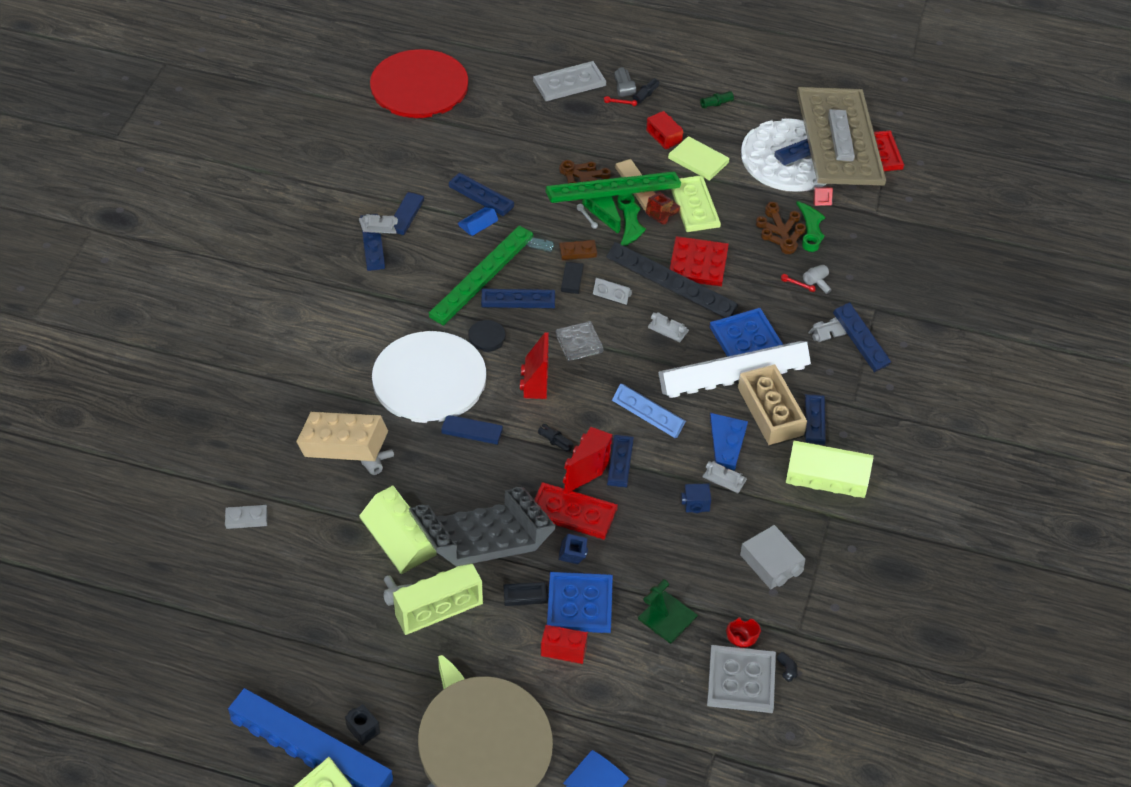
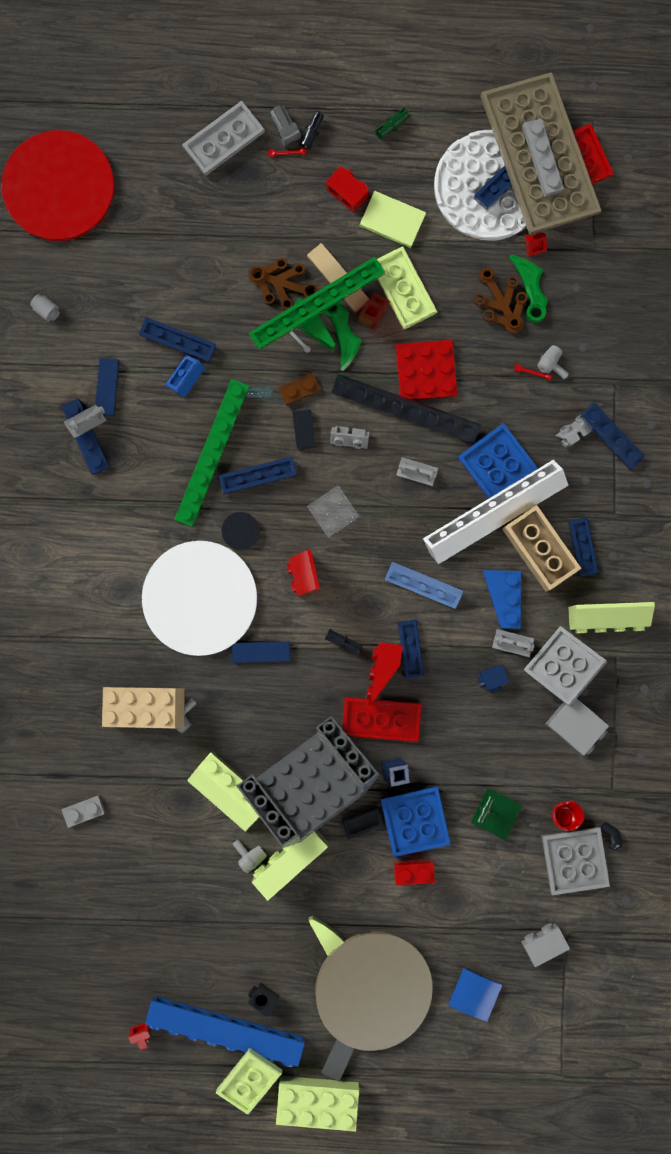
camera: 15 degrees left, 35 degrees up
none -> light grey brick [30,294,60,322]
none -> red tile [129,1023,151,1050]
none -> light grey brick [521,924,570,967]
none -> light grey plate [524,626,607,707]

